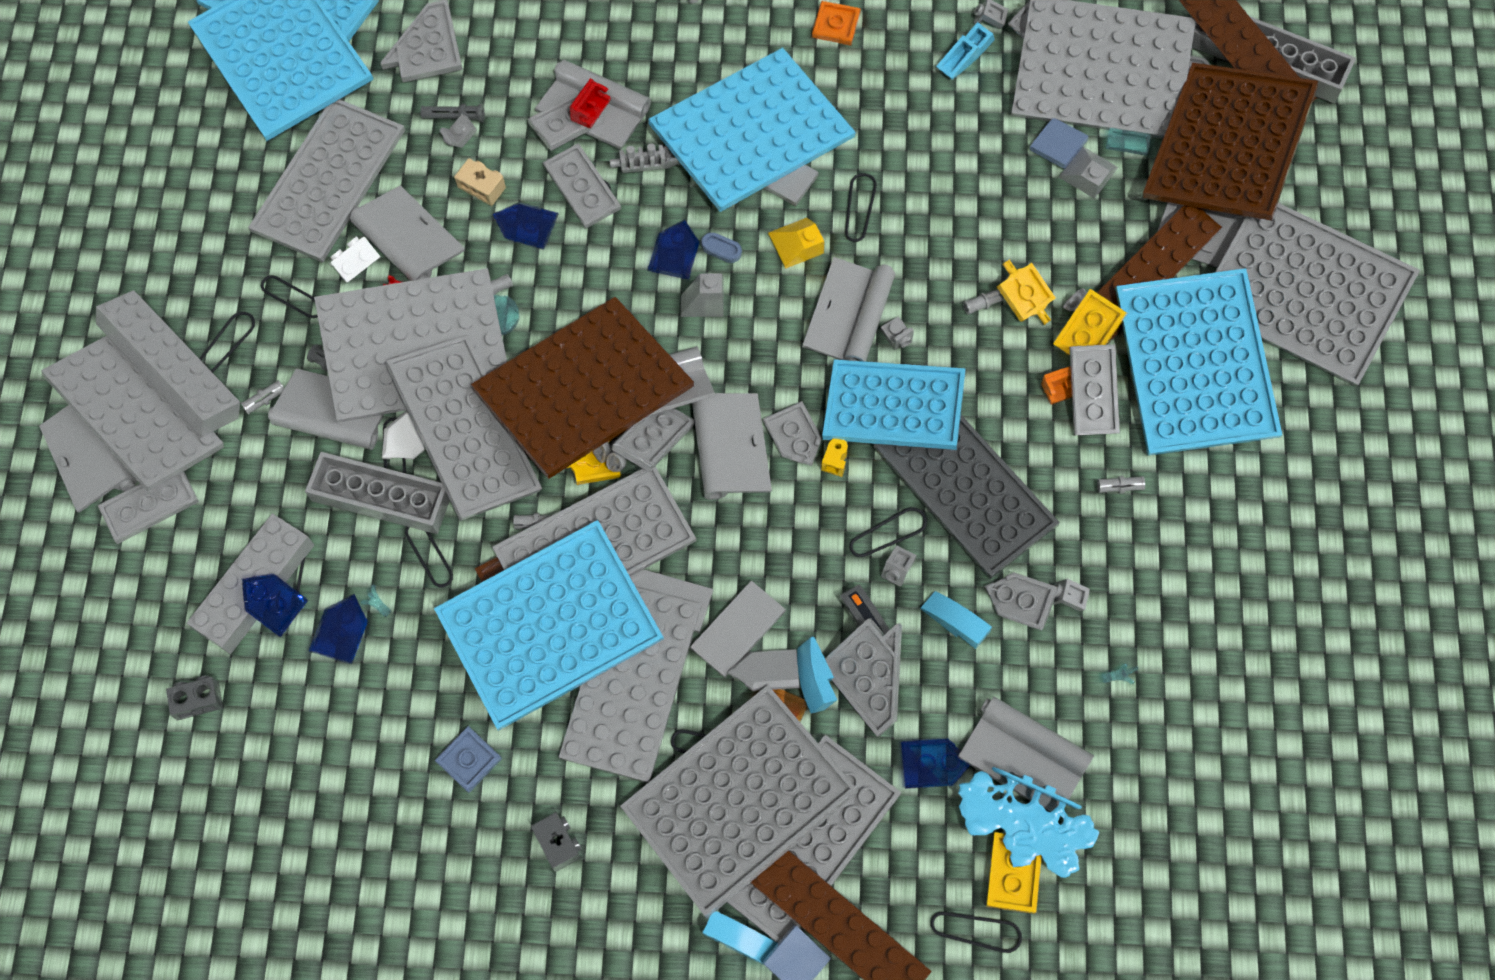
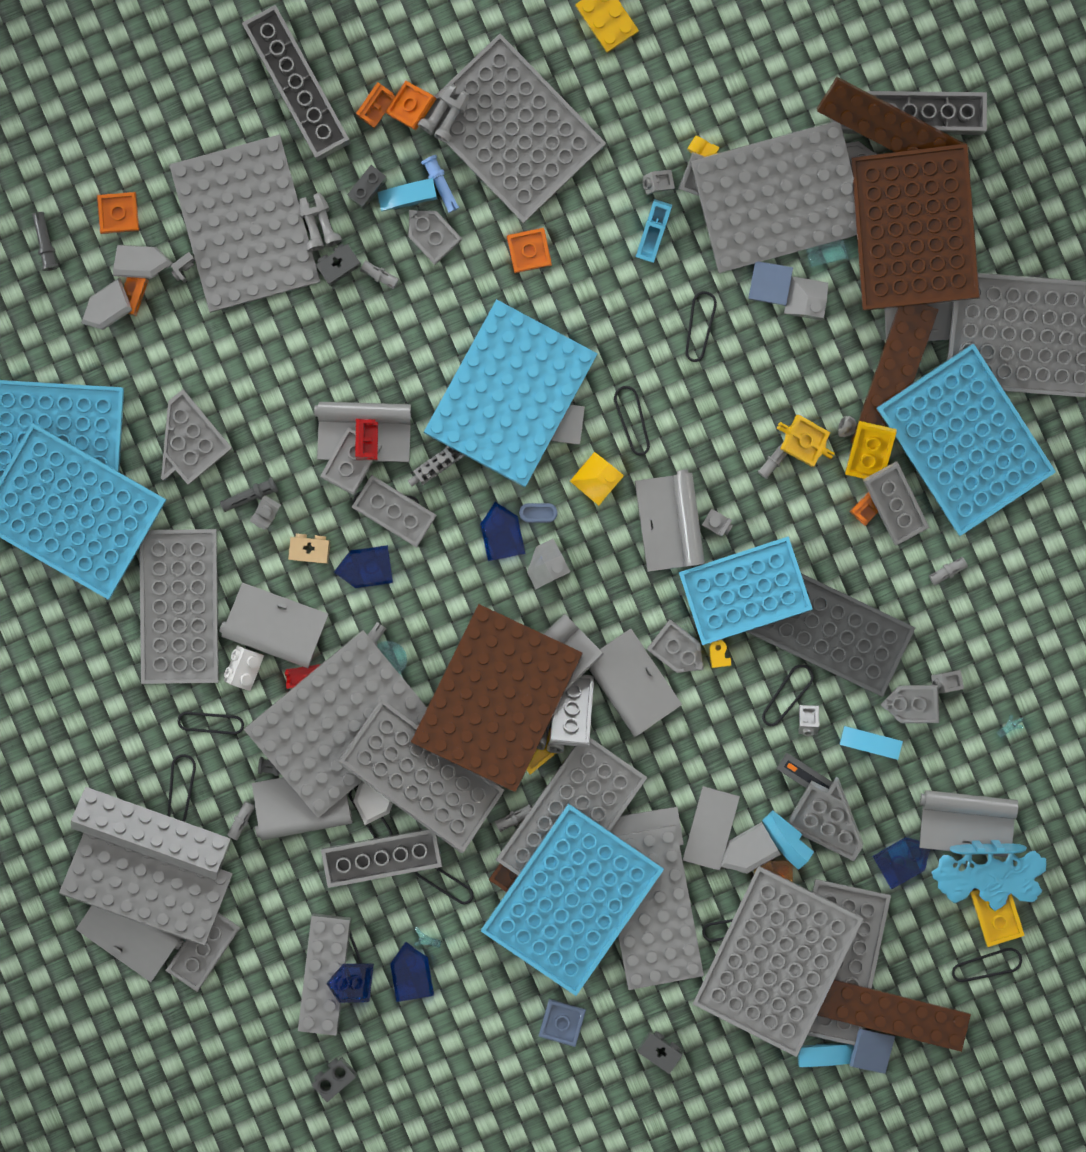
camera: 30 degrees left, 20 degrees up
none -> black piece [685,291,717,362]

